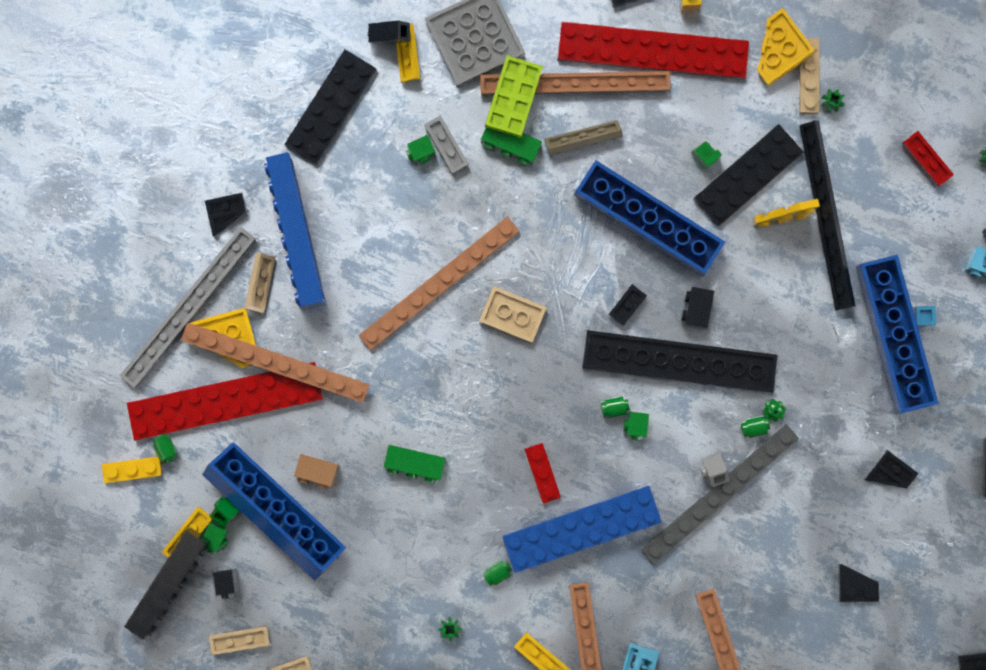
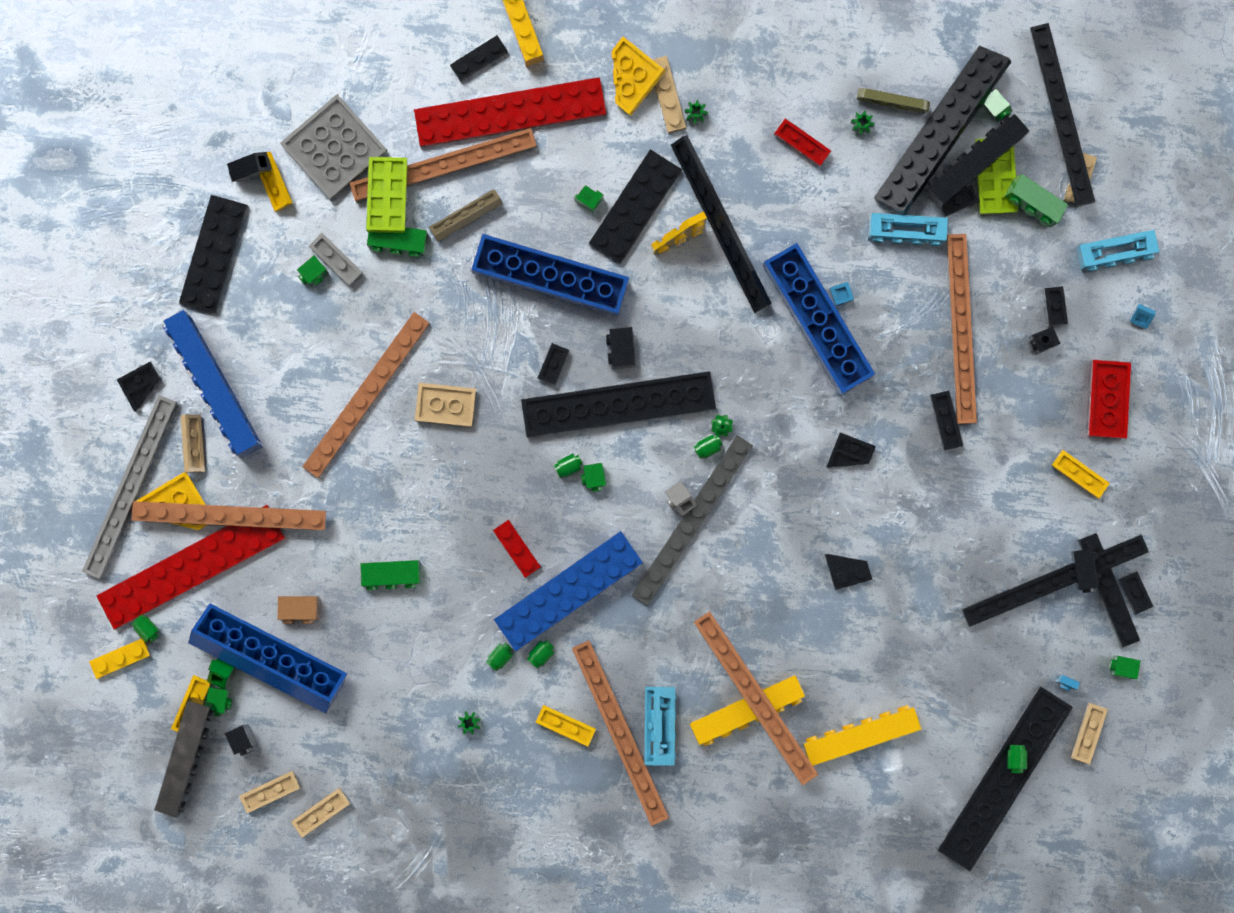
camera: 15 degrees left, 0 degrees up
none -> green brick [527,640,555,669]

